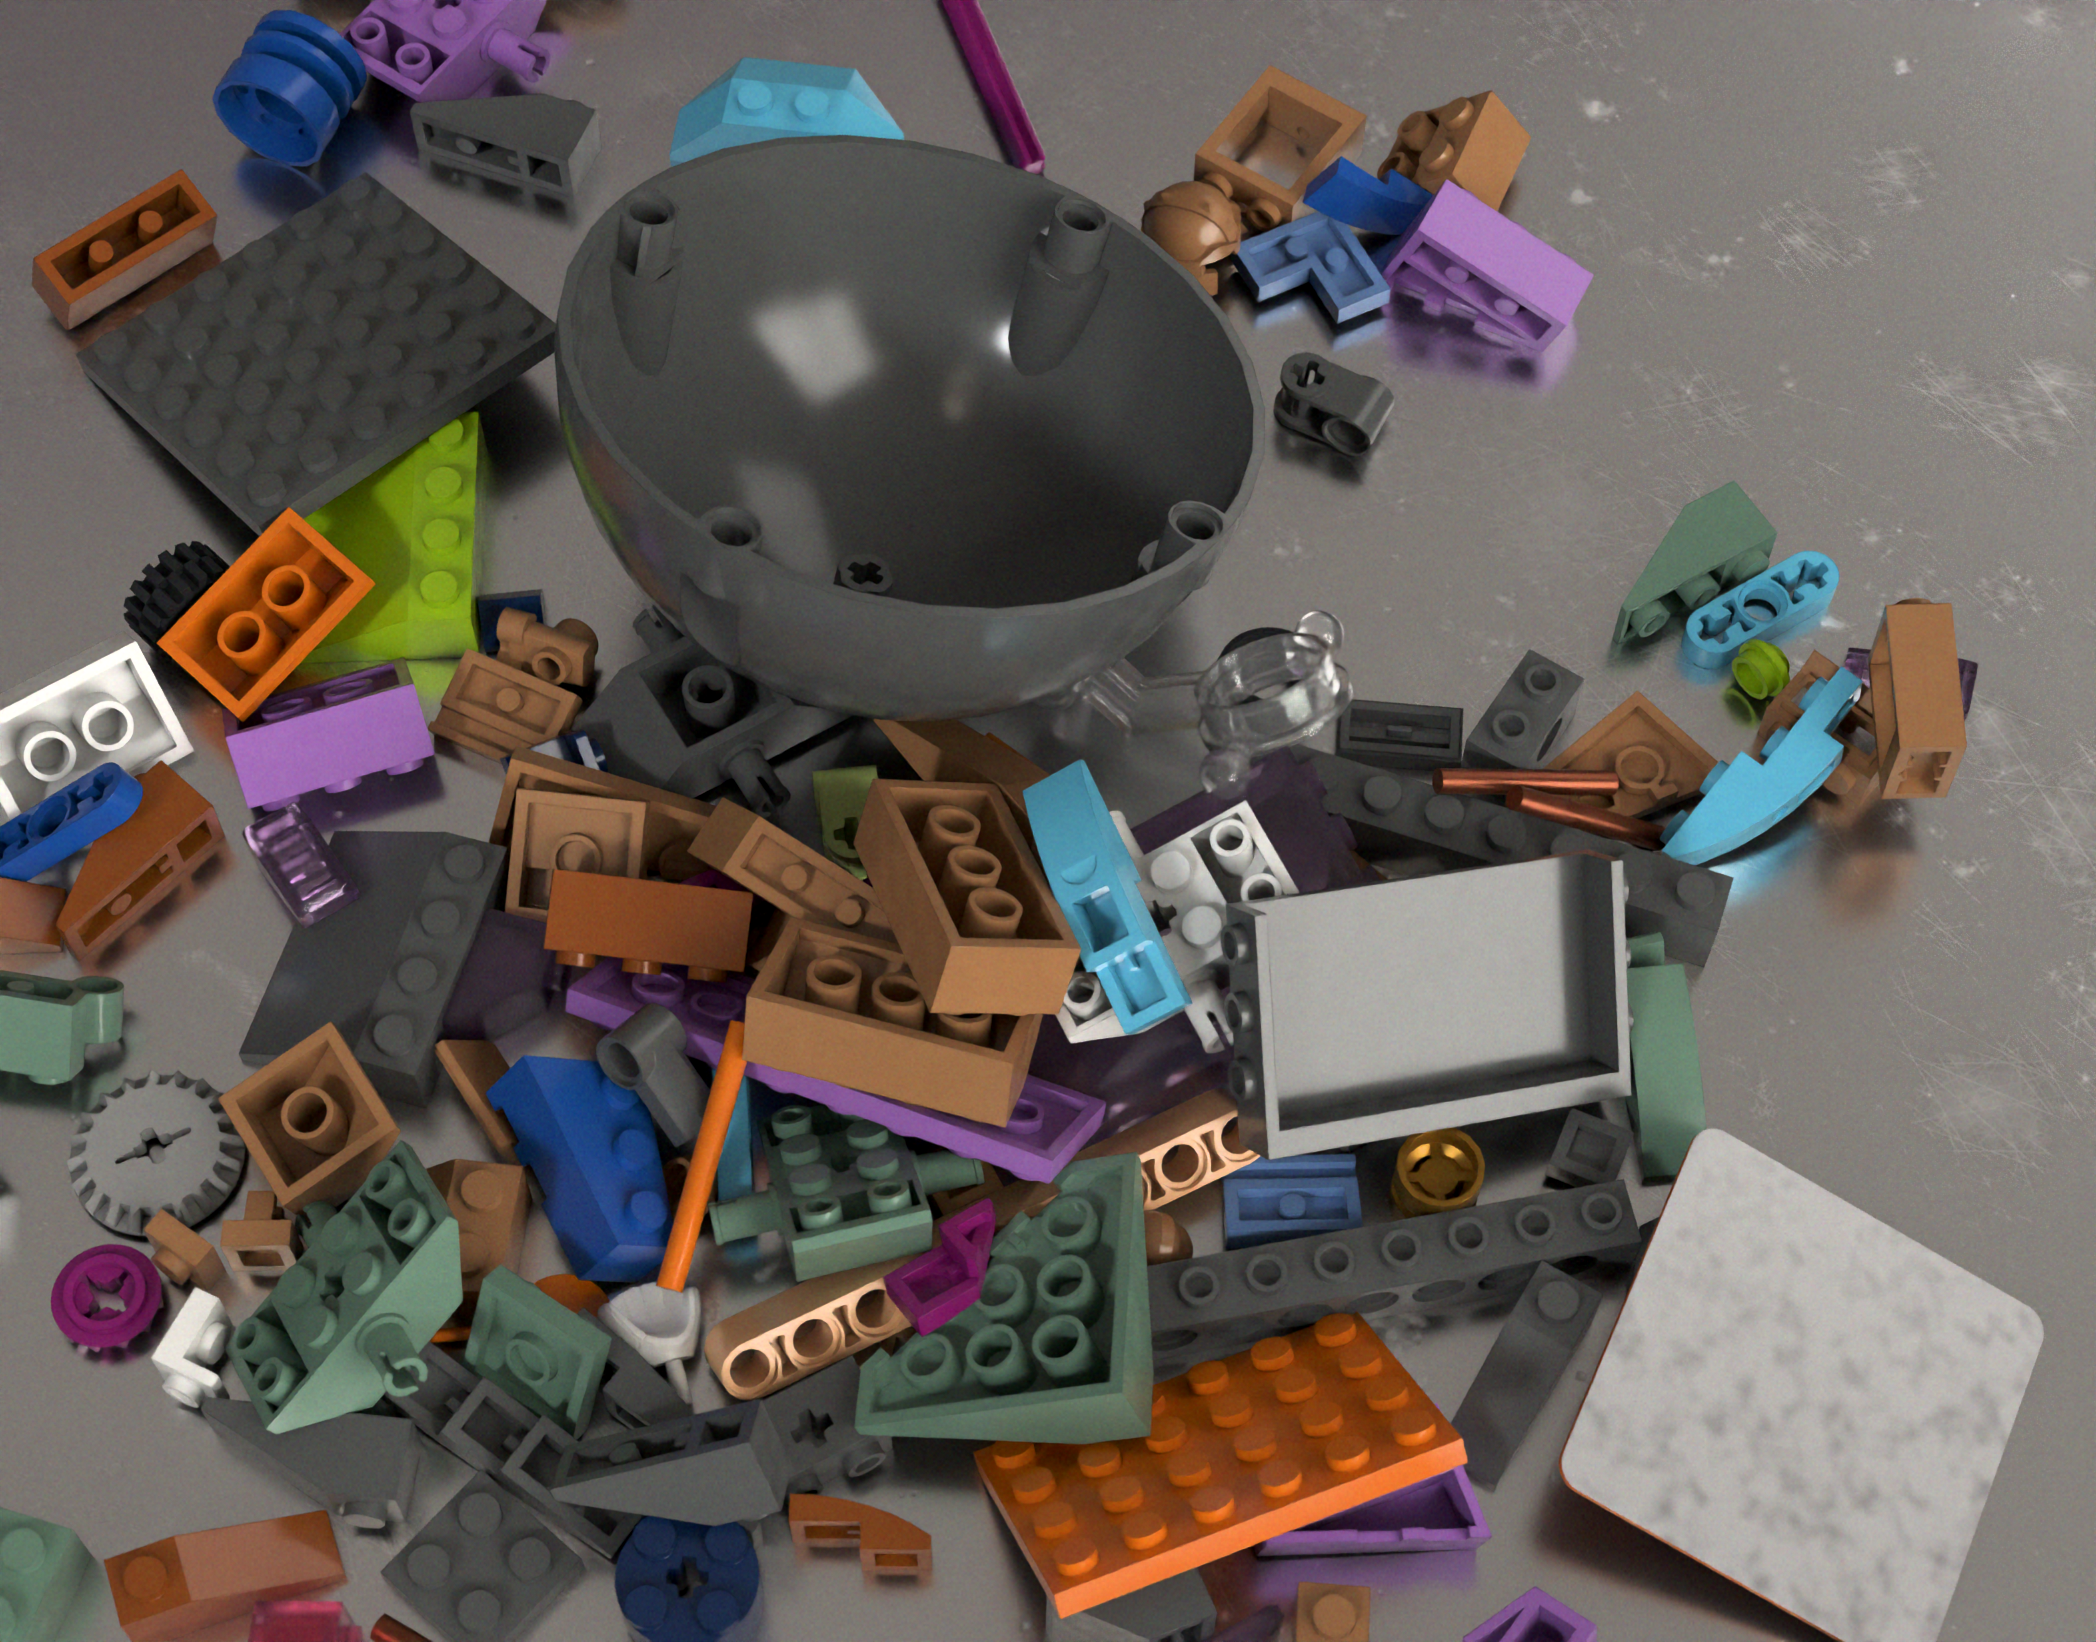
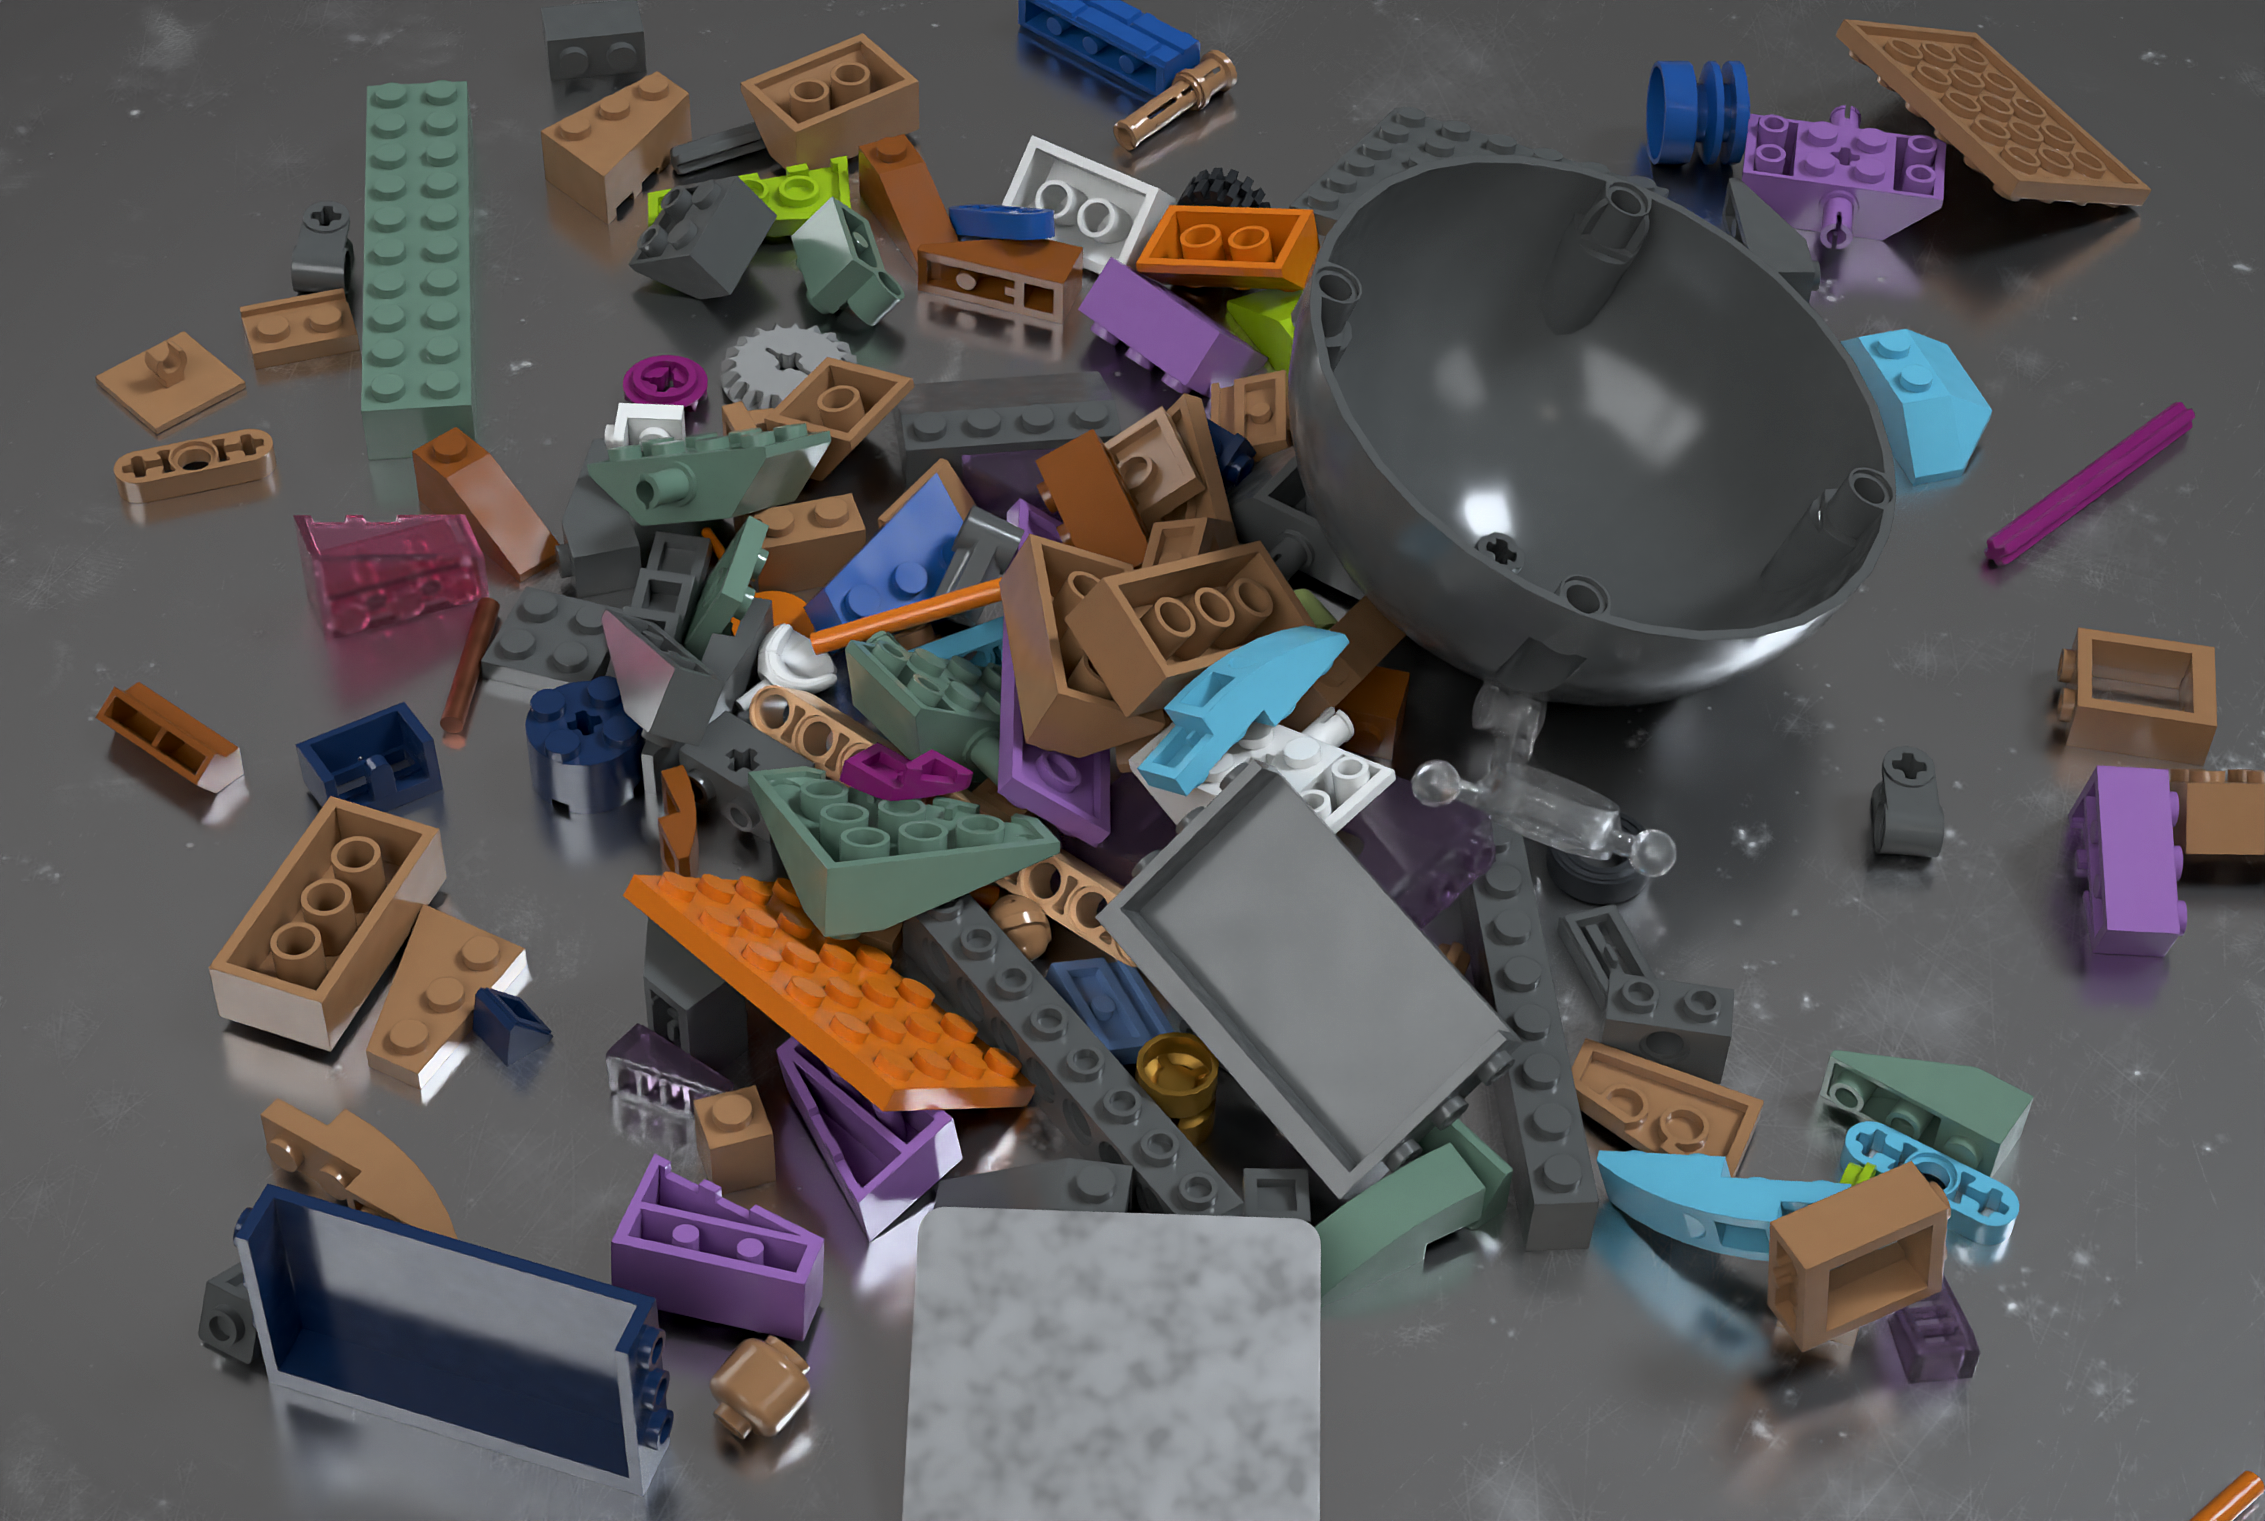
camera: 65 degrees right, 15 degrees down
dark orange brick [32,169,217,332] -> none
medium nougat plate [143,1209,226,1292] -> none
clear purple slope [242,803,362,928] -> none
medium nougat helmet [1141,181,1249,295] -> none
medium blue plate [1231,211,1391,324] -> none
blue slope [1303,156,1433,235] -> none
copper bar [1432,768,1619,795] -> none
copper bar [1506,785,1666,851] -> none

